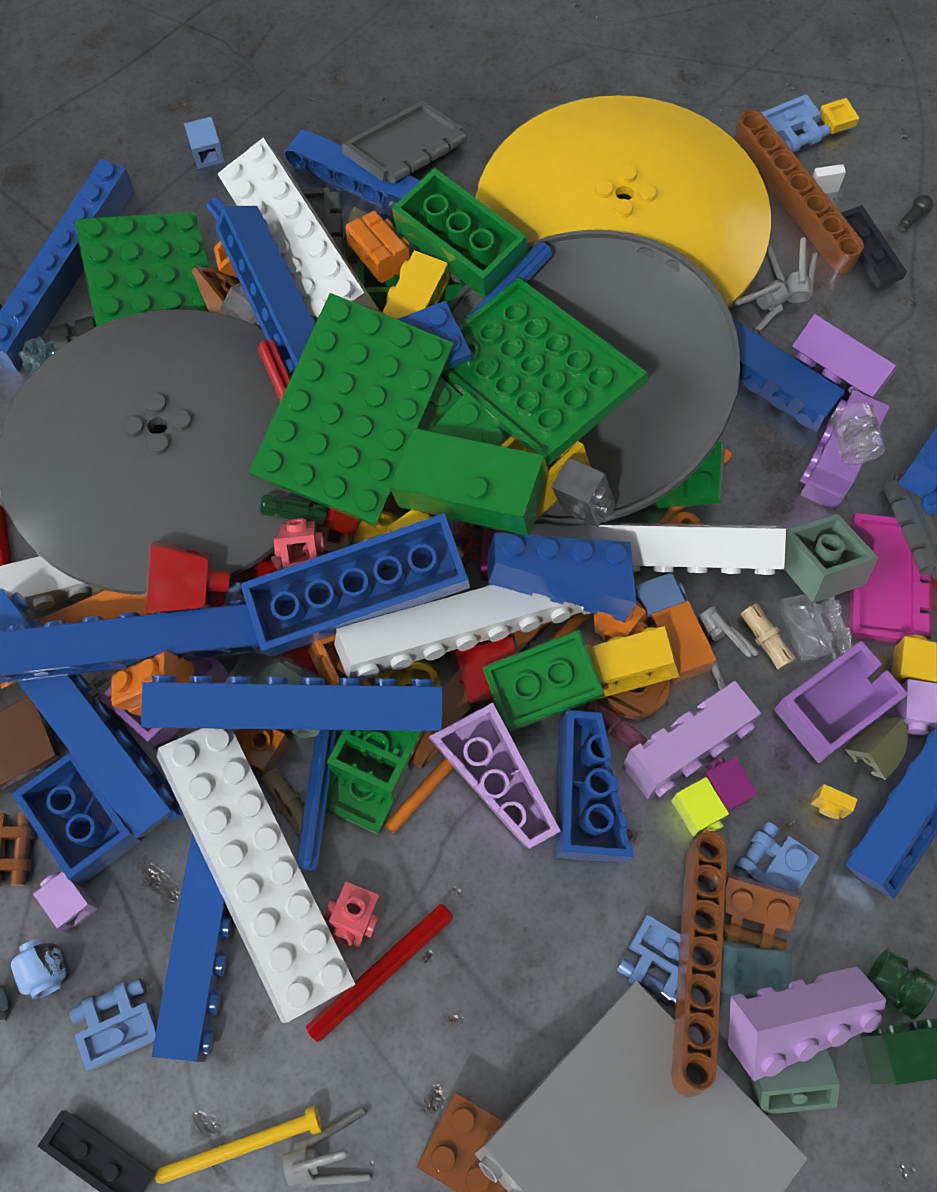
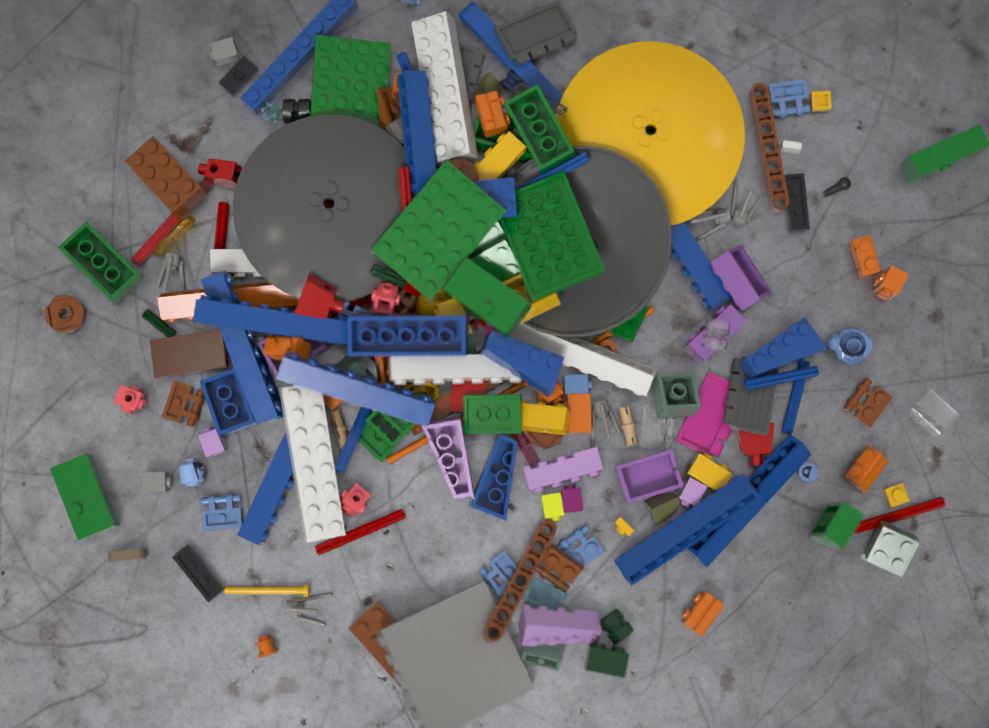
camera: 20 degrees right, 15 degrees up
flat silver brick [551,457,615,527] -> none

